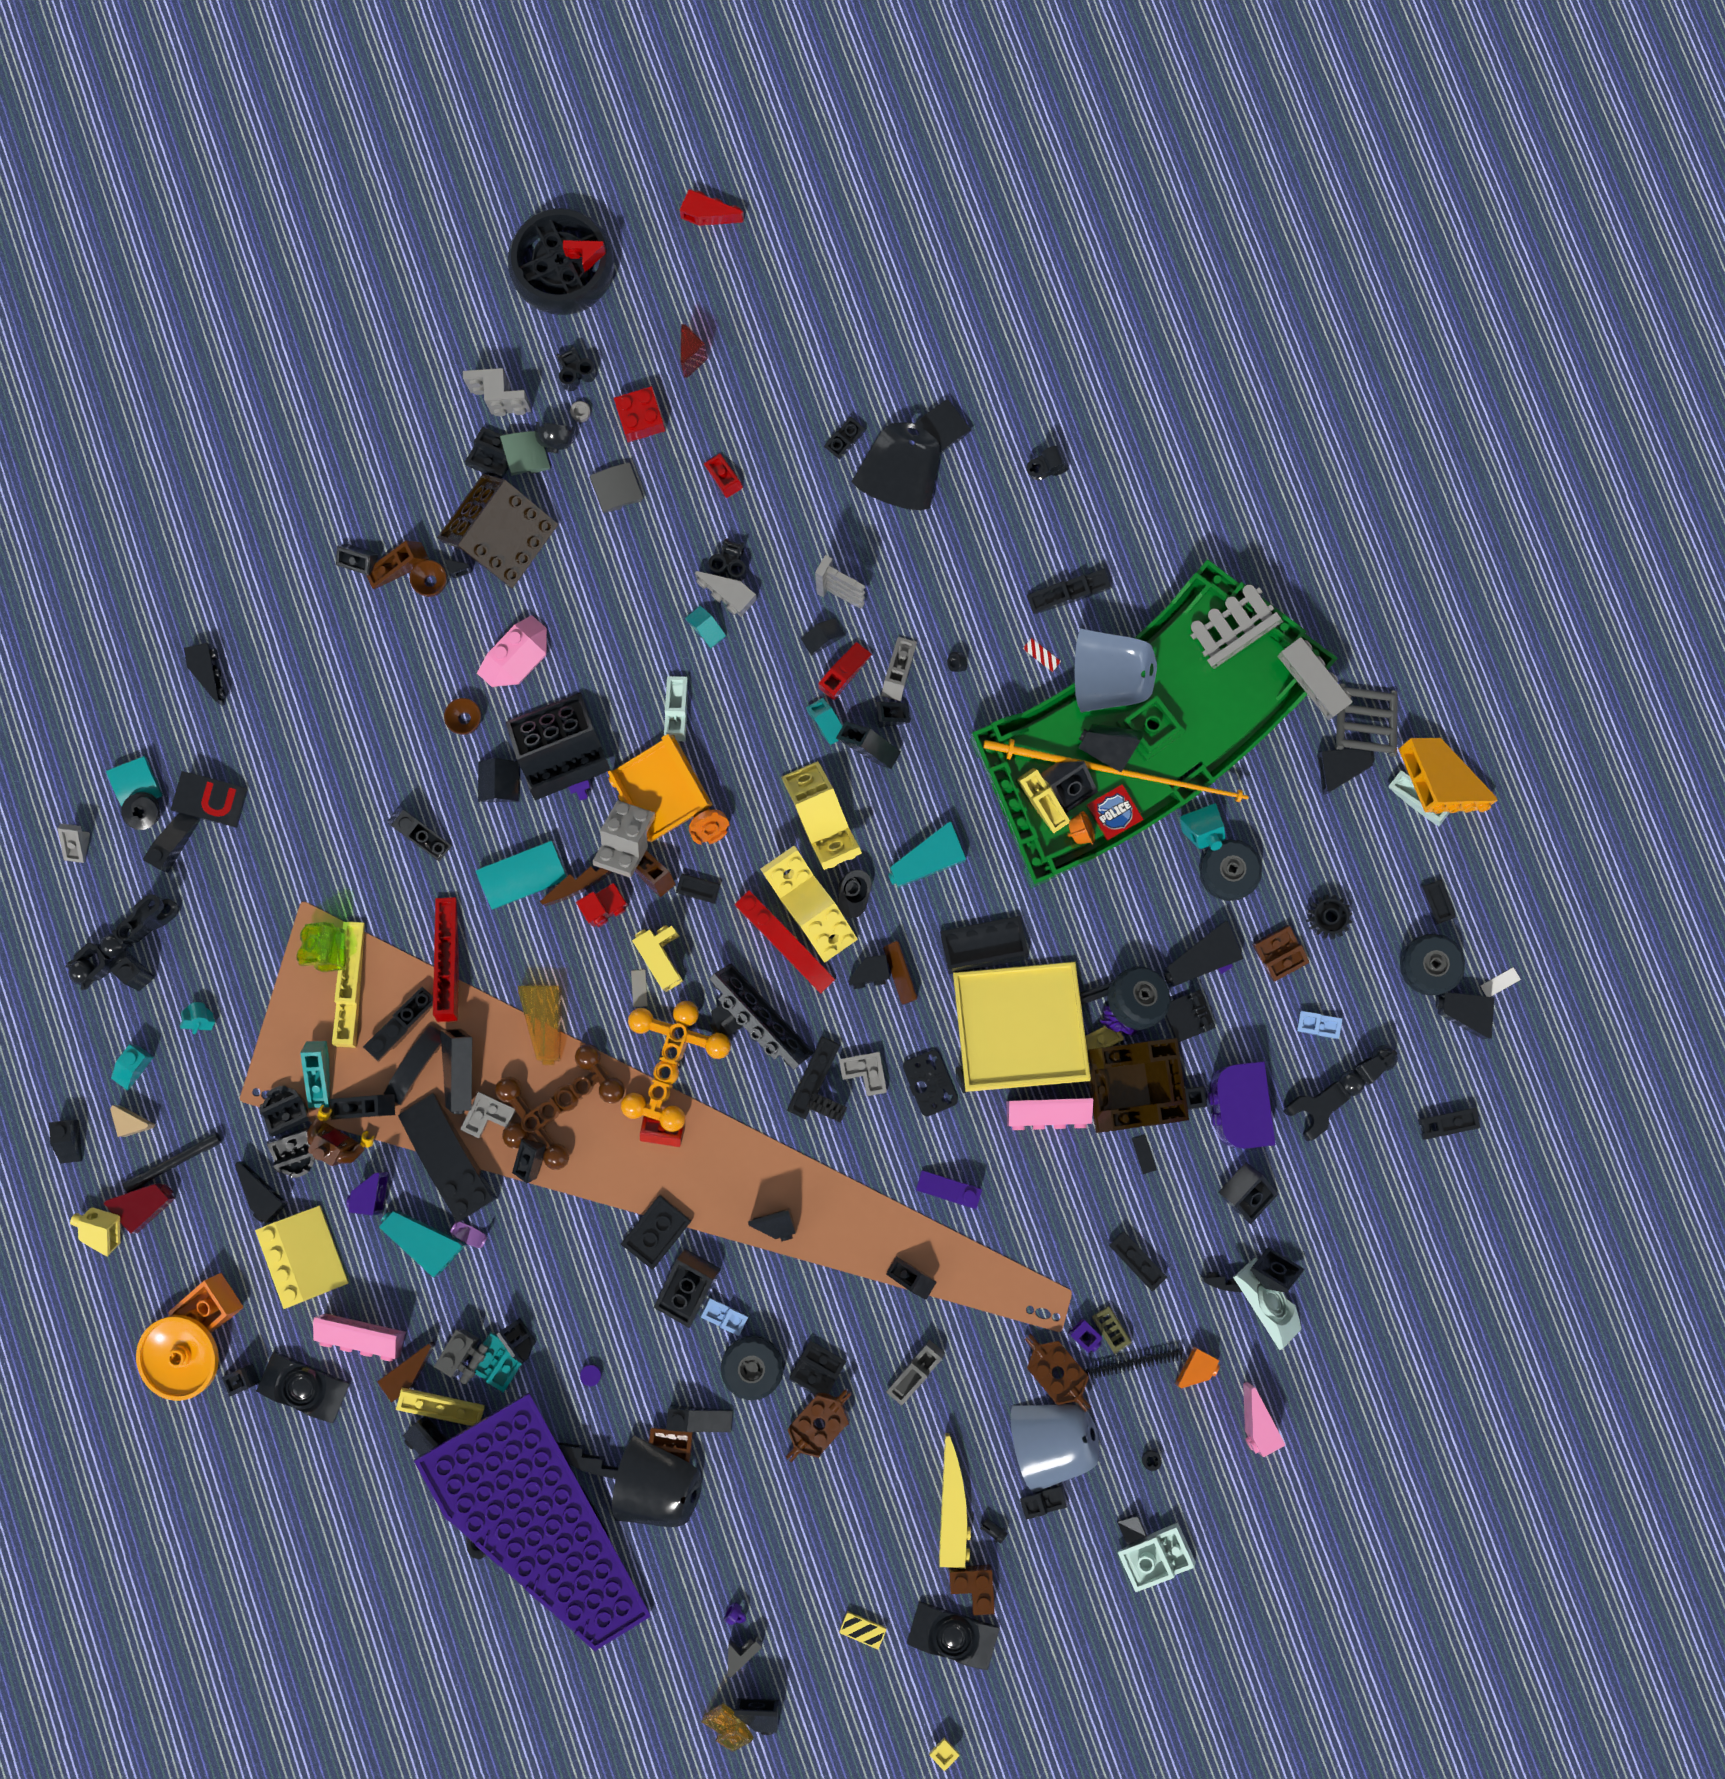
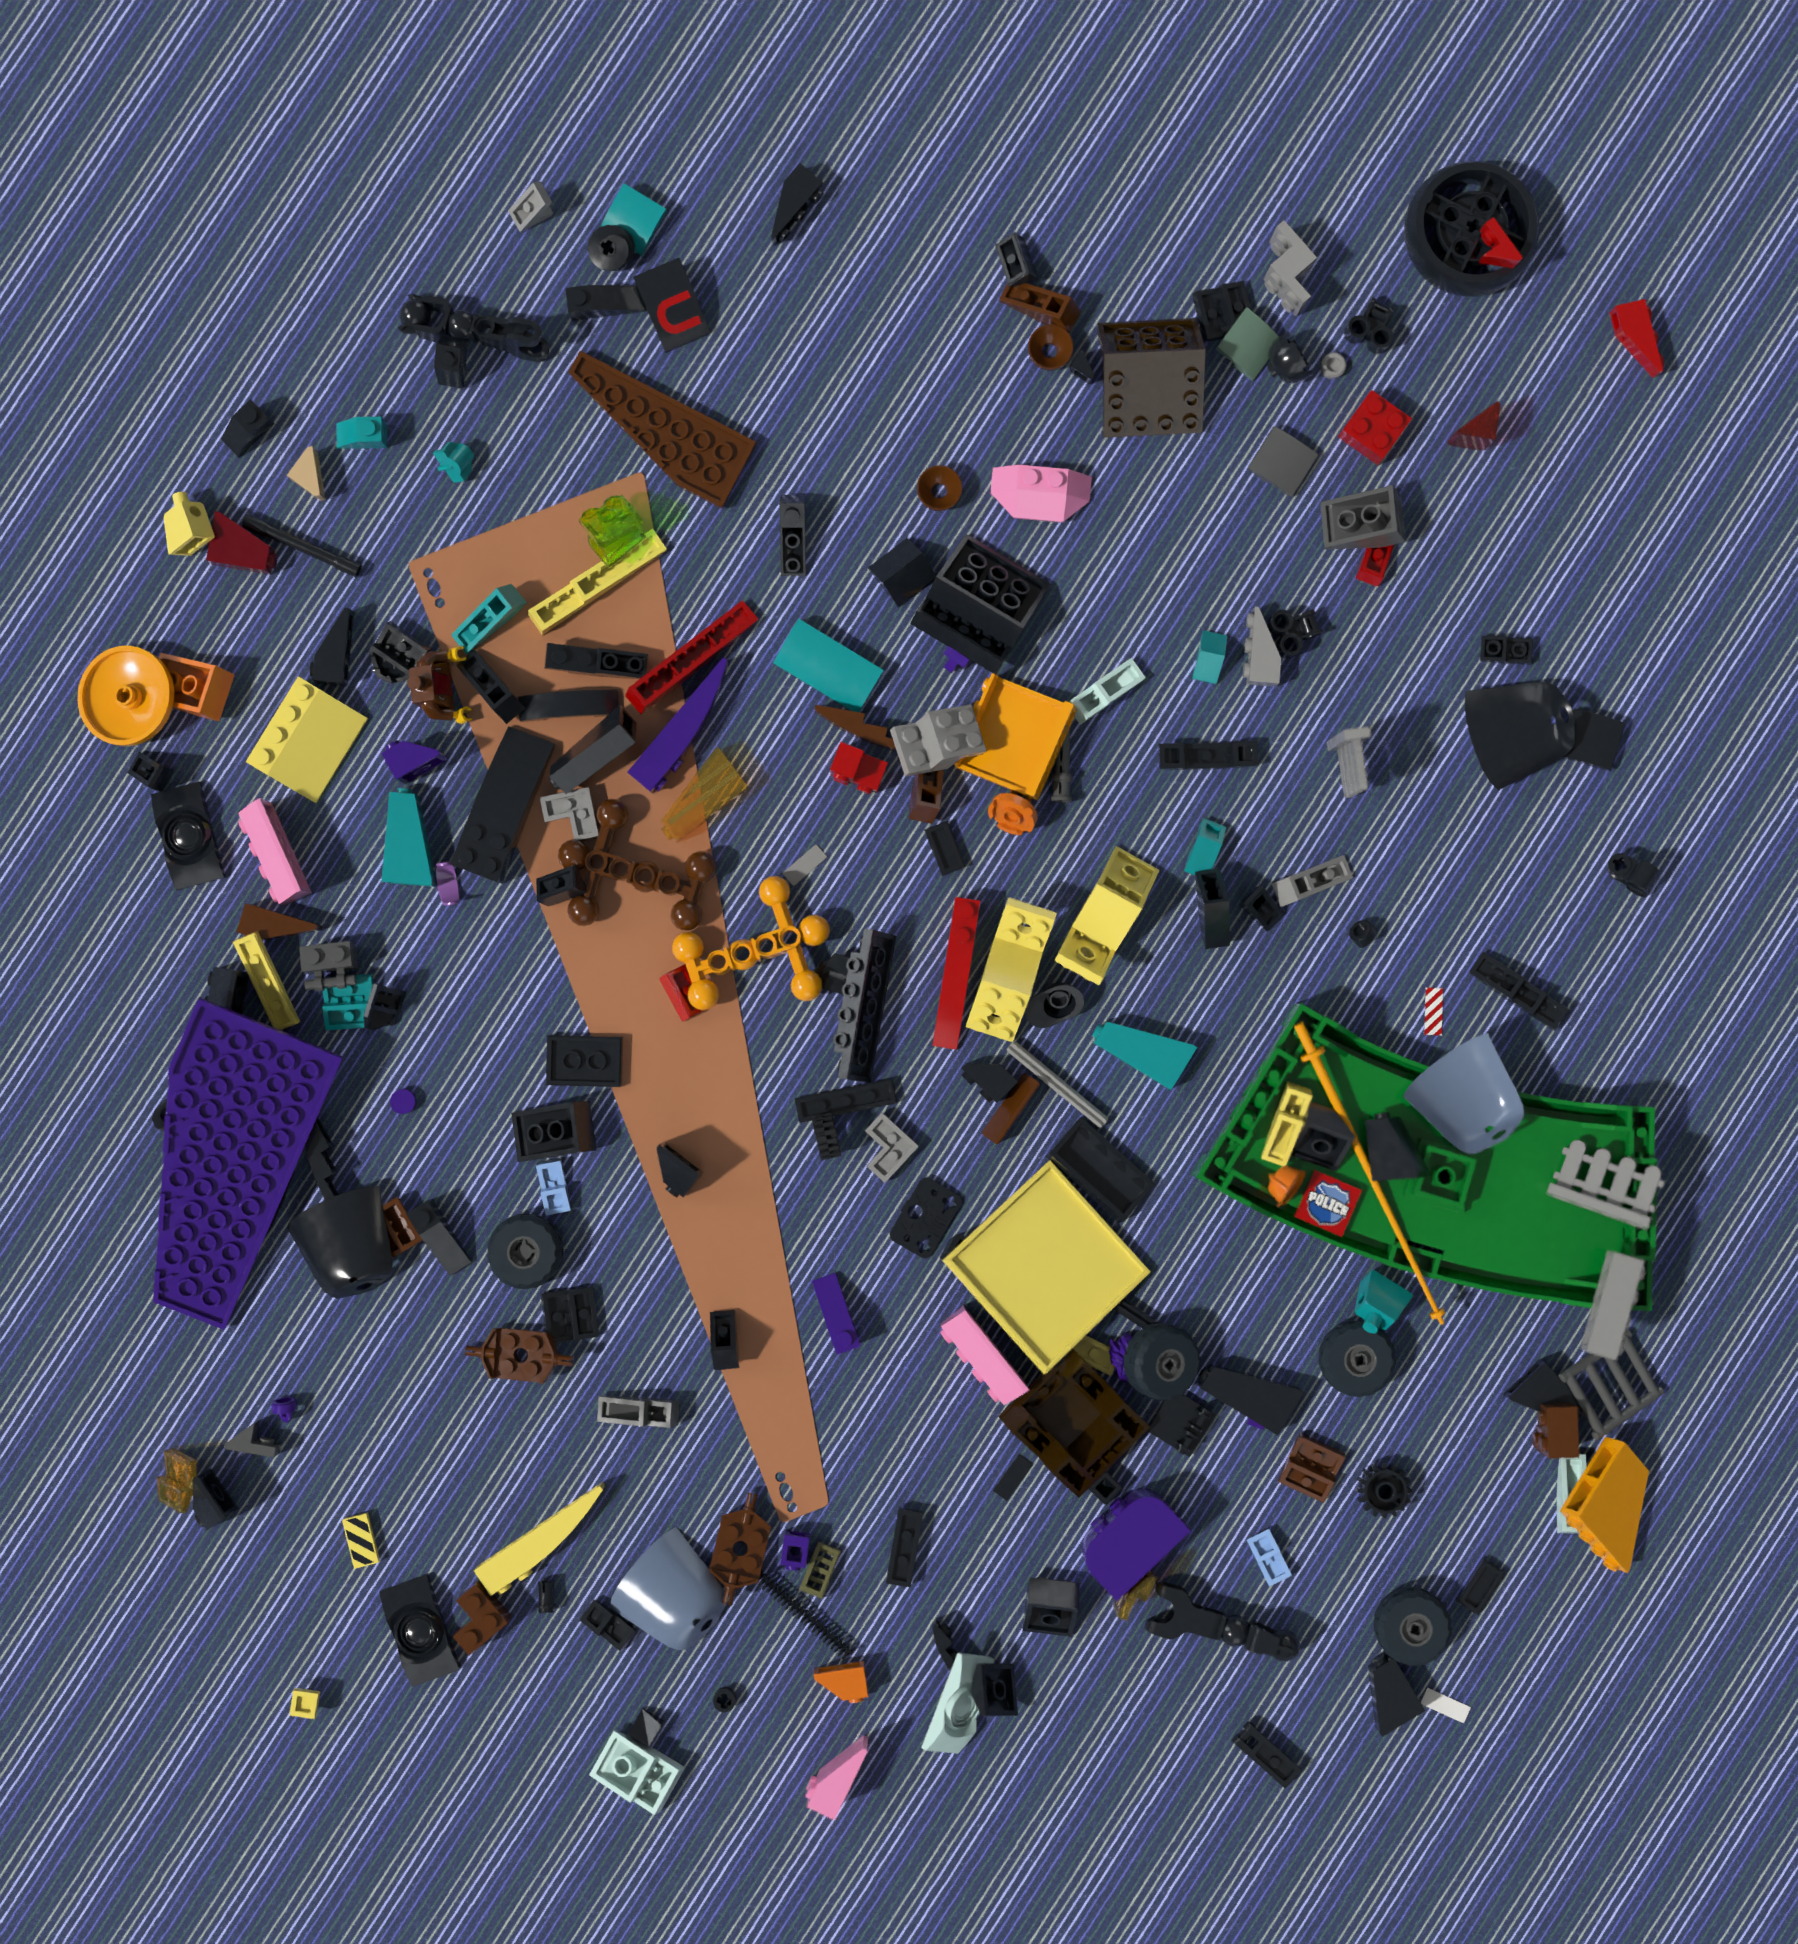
camera: 50 degrees right, 5 degrees up
black slope [260,1086,310,1137] -> none
light yellow brick [632,925,684,992] -> none
black slope [801,618,845,656] -> none
red slope [818,642,872,701] -> none
none -> reddish brown wing [568,351,757,509]
none -> dark purple slope [627,657,729,794]
none -> light grey axle [1007,1041,1108,1128]
none -> dark grey pin [1050,727,1073,803]
none -> clear yellow slope [1113,1569,1157,1621]
none -> black slope [1158,741,1259,770]
none -> dark grey slope [1320,485,1406,550]
none -> reddish brown brick [1532,1403,1579,1459]

